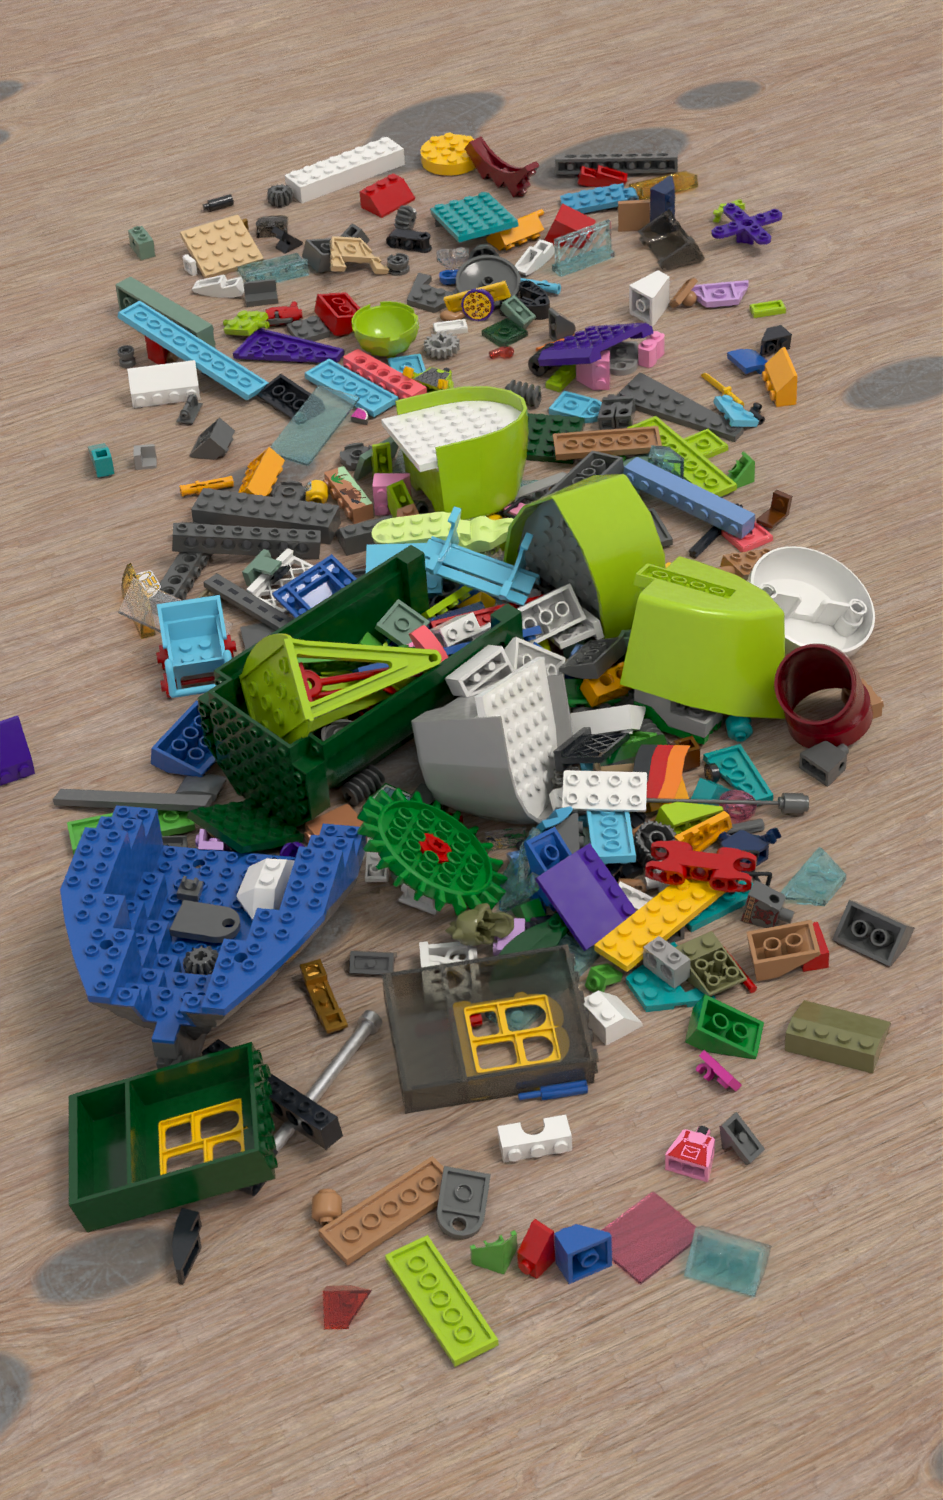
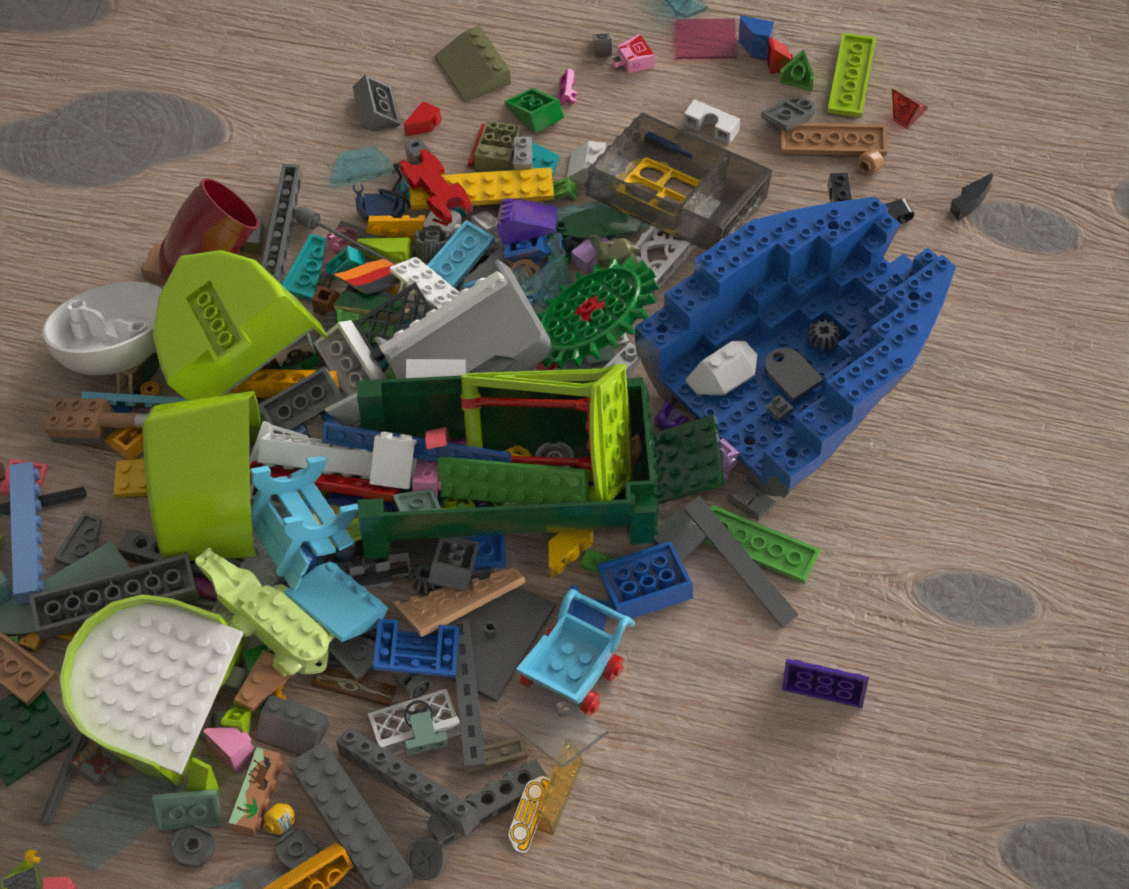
camera: 140 degrees left, 15 degrees up
dark green panel [68,1042,278,1233] -> none
medium nougat slope [747,920,820,981] -> none
none -> dark grey brick [262,164,302,284]

